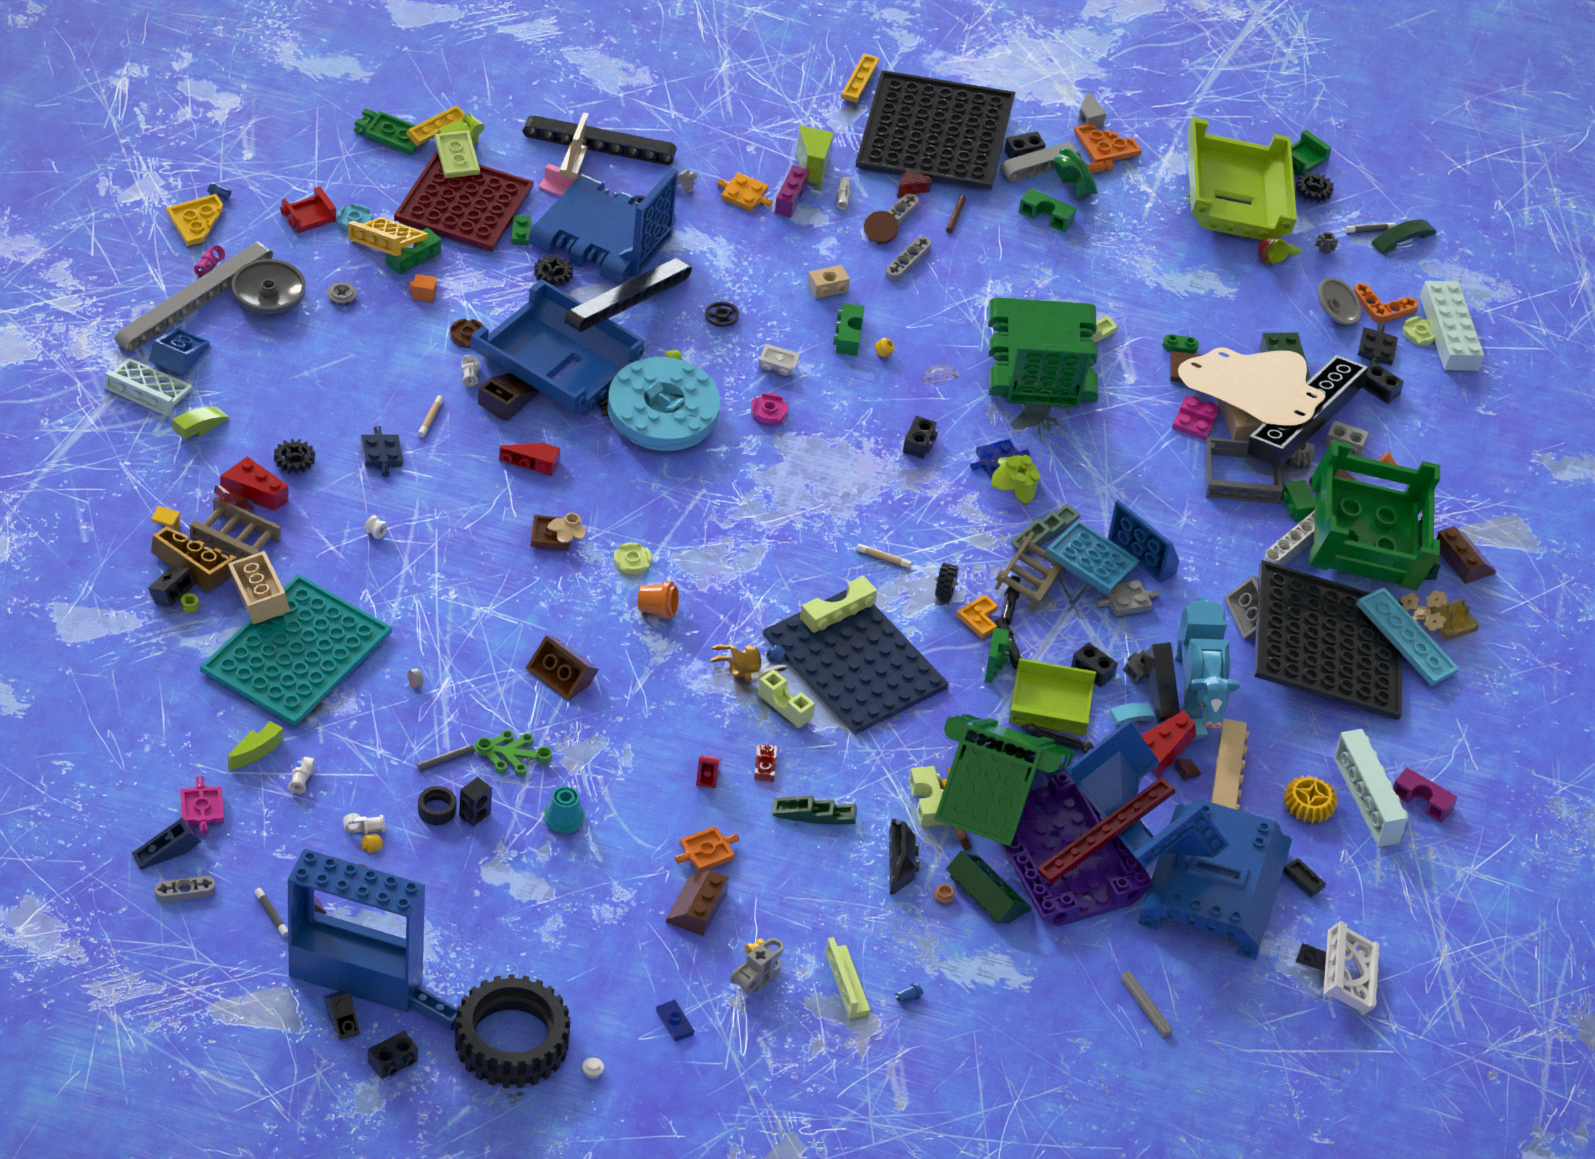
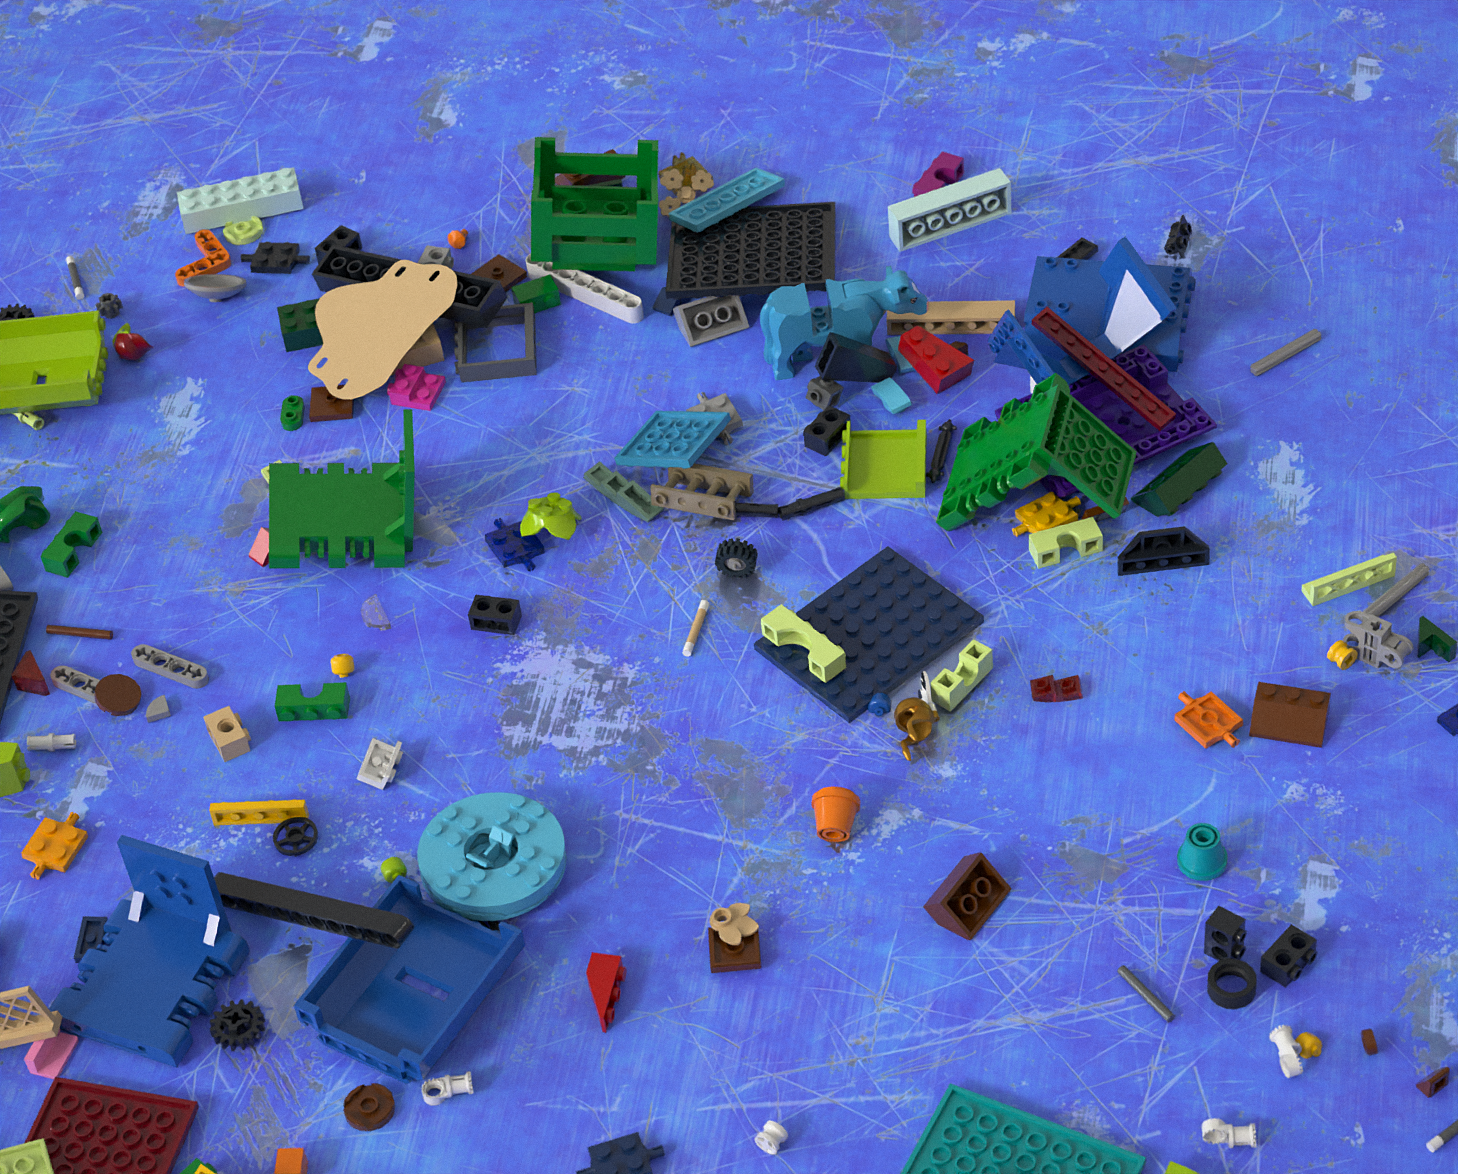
camera: 85 degrees left, 0 degrees up
light grey tile [407,668,423,689] -> none
tan bar [418,395,444,438] -> none
bright green plant [474,730,552,777] -> none
slope [478,373,541,421] -> none
green plate [511,215,531,245] -> none
yellowish green tile [614,542,651,575] -> none
light grey piece [677,169,698,193] -> none
red slope [696,754,722,789] -> none
dark pink plate [751,393,788,425] -> none
dark green slope [772,796,857,824] -> none
magenta arch [775,165,809,218] -> none
blue pin [895,983,923,1005] -> none
nougat plate [934,884,955,903] -> none
light orange plate [956,594,998,639] -> none
green plate [984,628,1012,683] -> none
blue slope [1108,500,1179,583] -> none
yellow gear [1284,775,1338,824] -> none
white fence [1323,921,1379,1015] -> none
dark green slope [1372,219,1437,254] -> none
none -> light grey tile [146,695,171,723]
none -> yellow plate [209,799,309,826]
none -> black brick [1260,924,1317,988]
none -> light grey axle [1363,563,1430,617]
none -> dark green slope [1417,616,1457,662]

